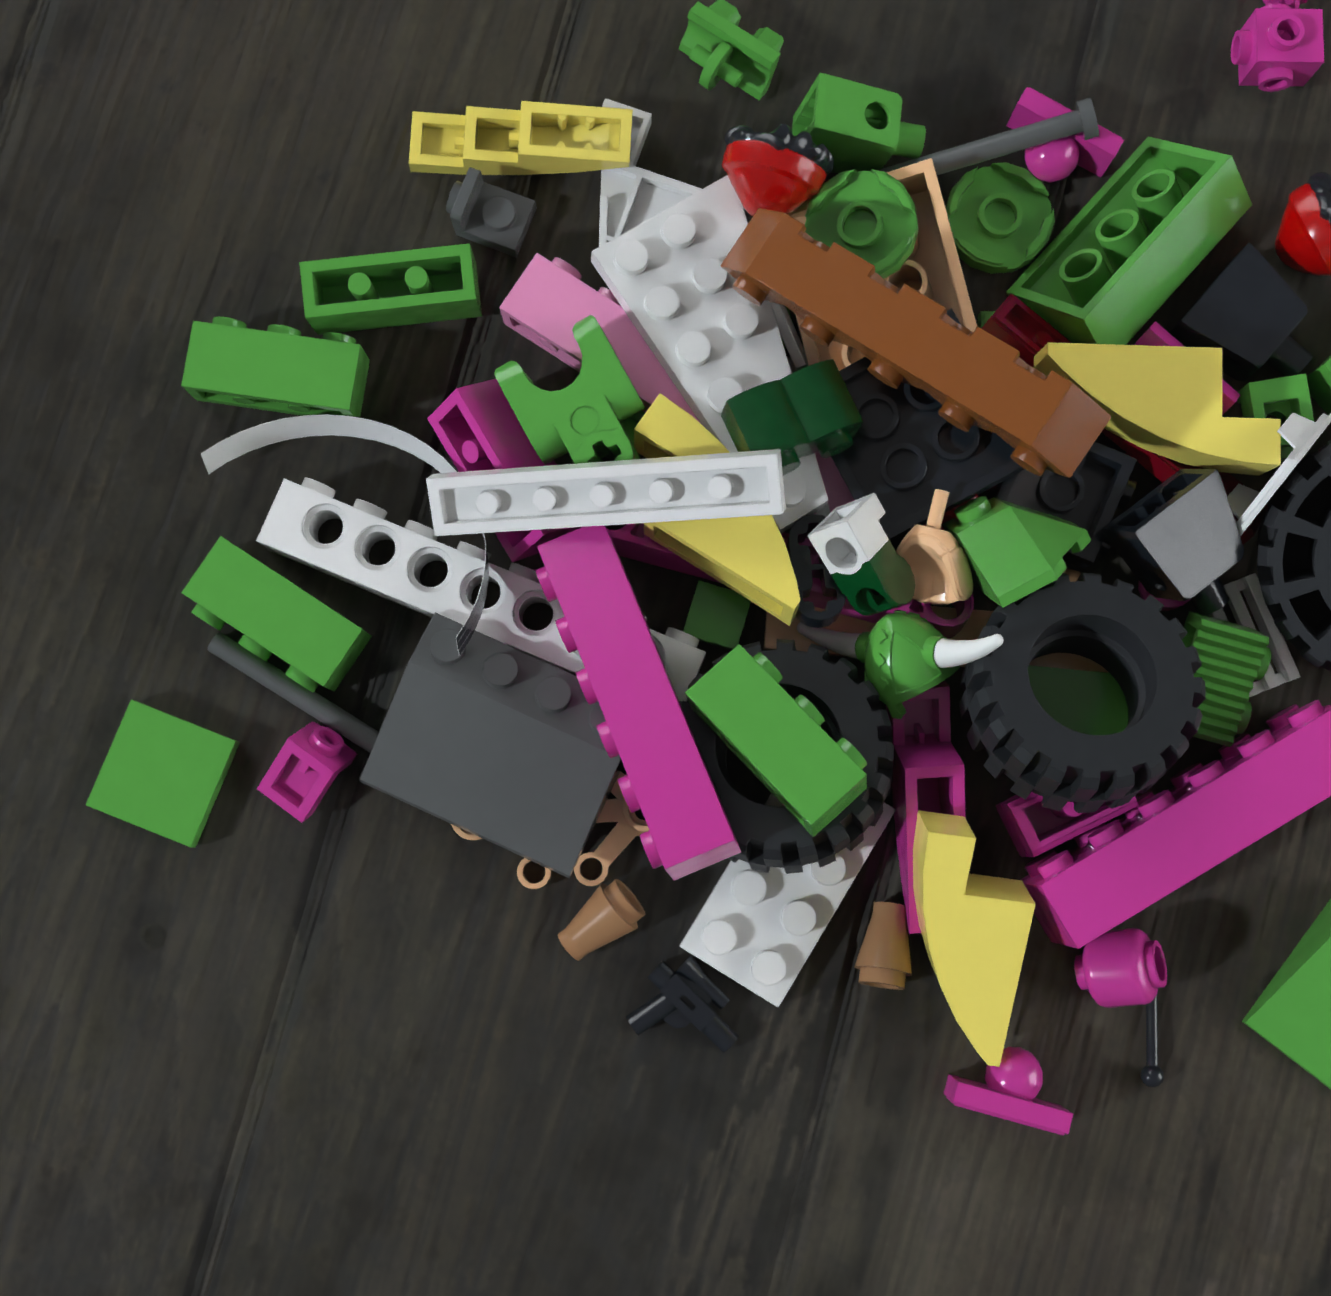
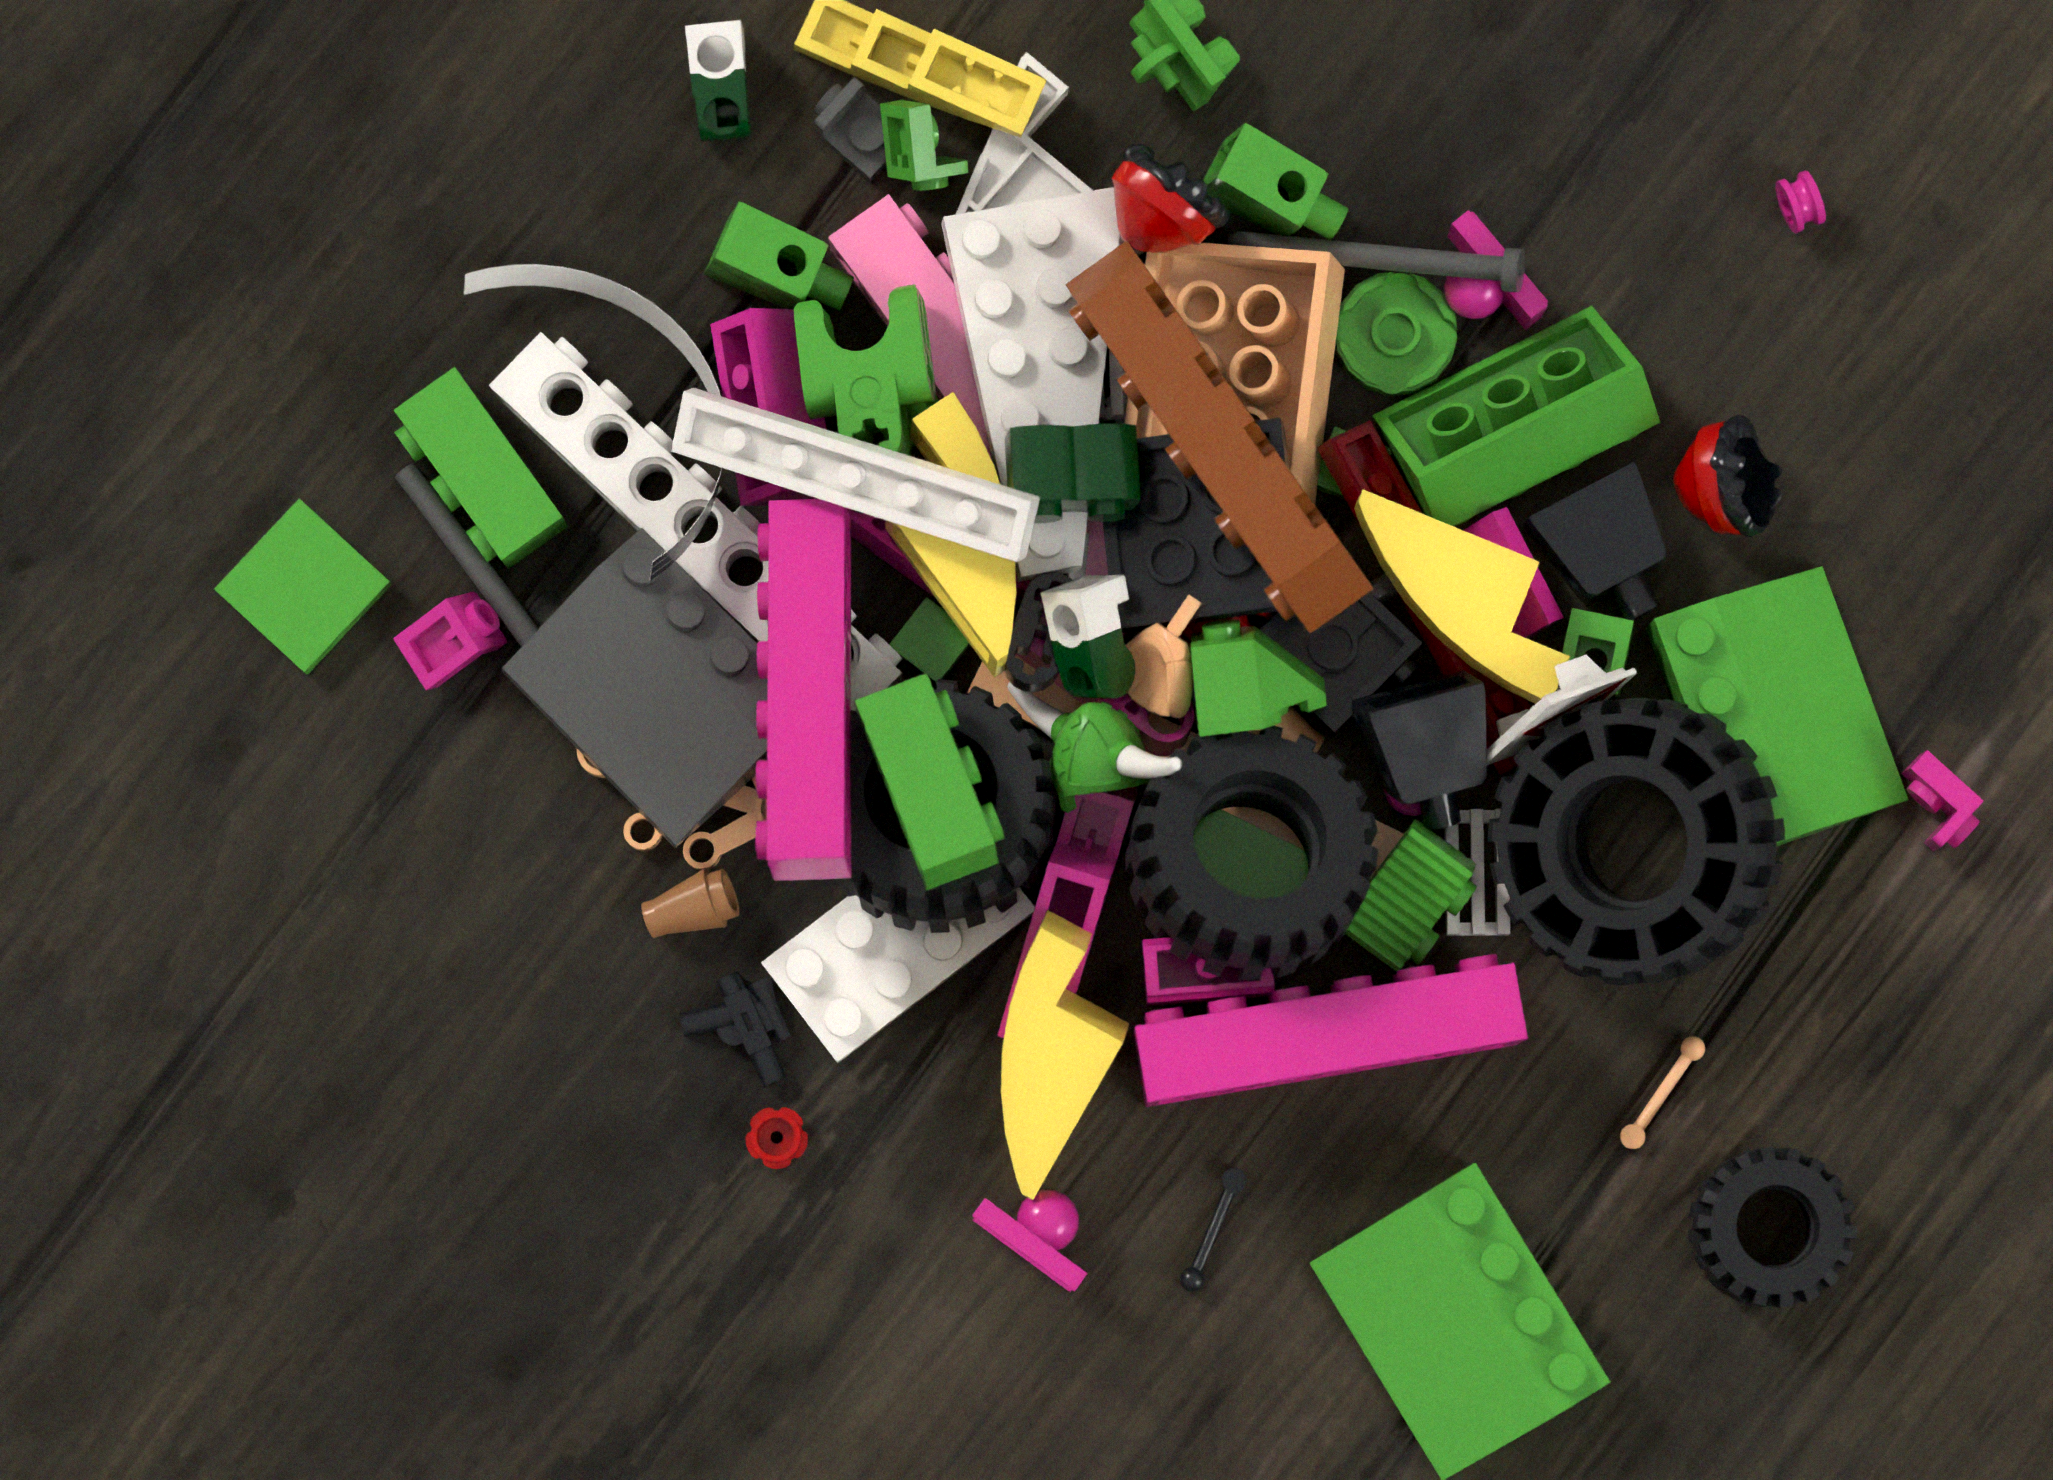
camera: 25 degrees right, 0 degrees up
bright green brick [181,316,370,418] -> none
bright green brick [299,243,482,335] -> none
bright green tile [805,169,919,279] -> none
medium nougat cone [854,902,912,990] -> none
dark pink head [1074,928,1167,1008] -> none
dark pink brick [1231,3,1324,92] -> none
none -> leg [685,20,750,142]
none -> bright green torso [704,201,854,311]
none -> red plate [746,1107,808,1169]
none -> bright green bracket [880,100,969,190]

